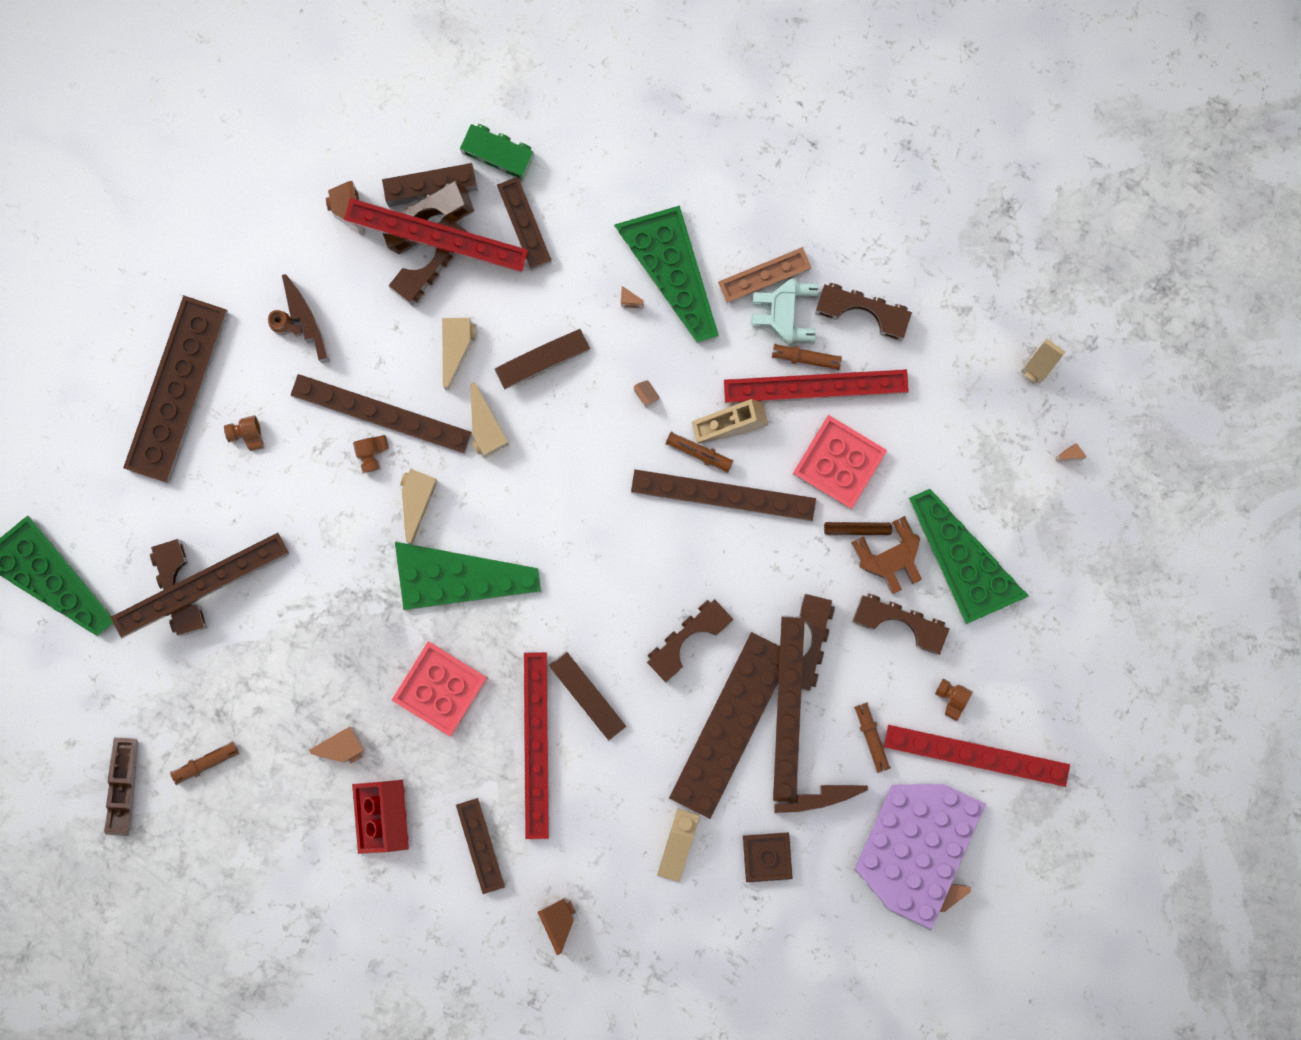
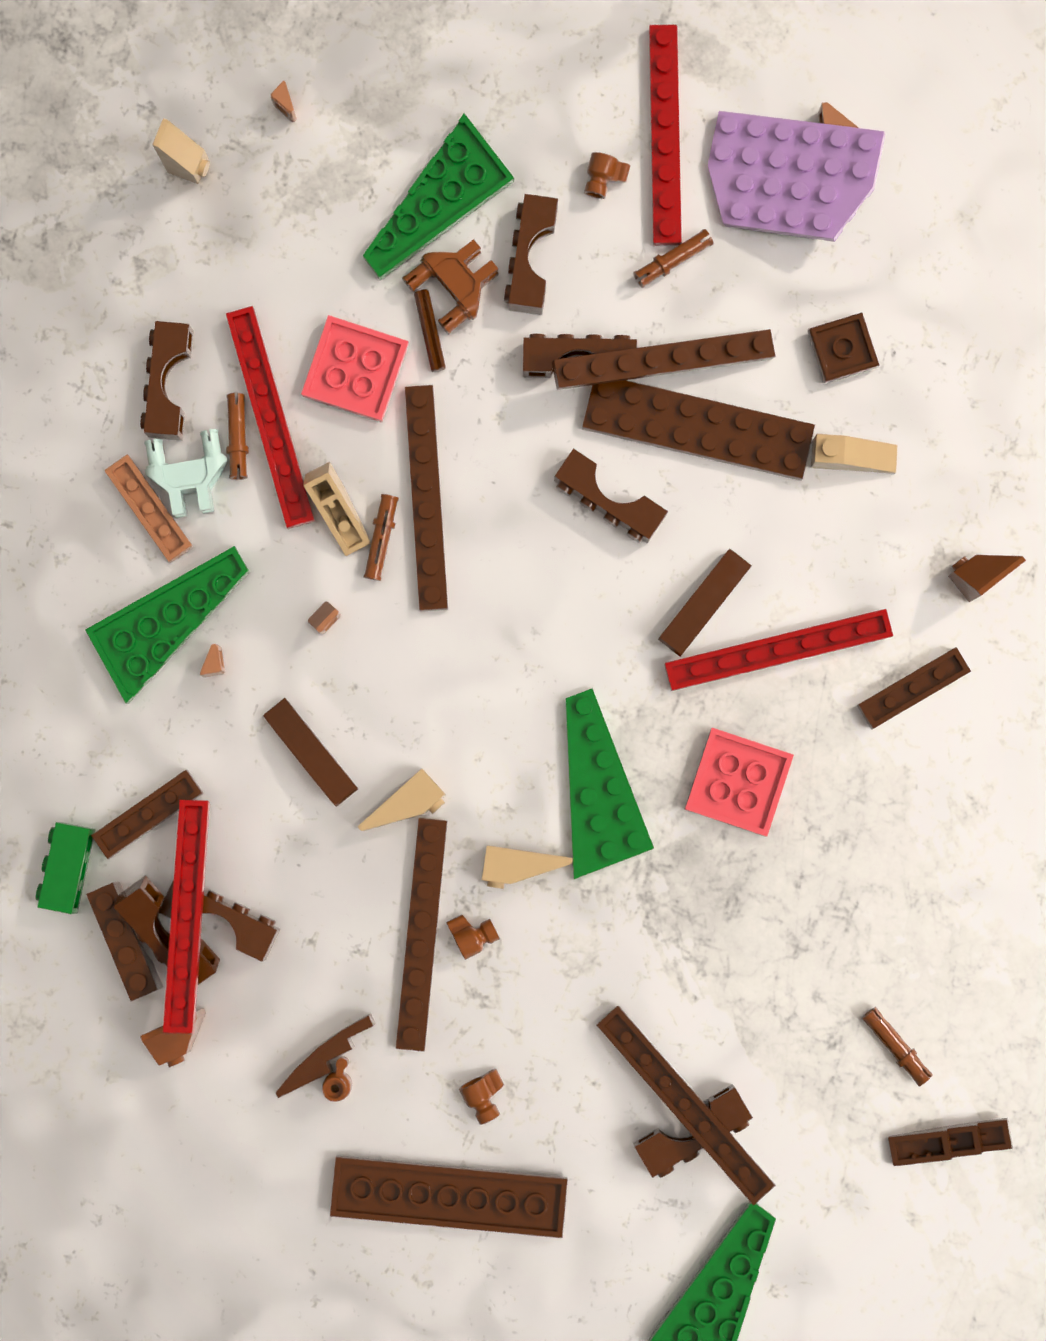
camera: 100 degrees left, 0 degrees up
nougat slope [309,727,366,764] -> none
red slope [352,780,409,854] -> none
tan slope [442,318,476,390] -> none
reddish brown slope [773,785,868,813] -> none

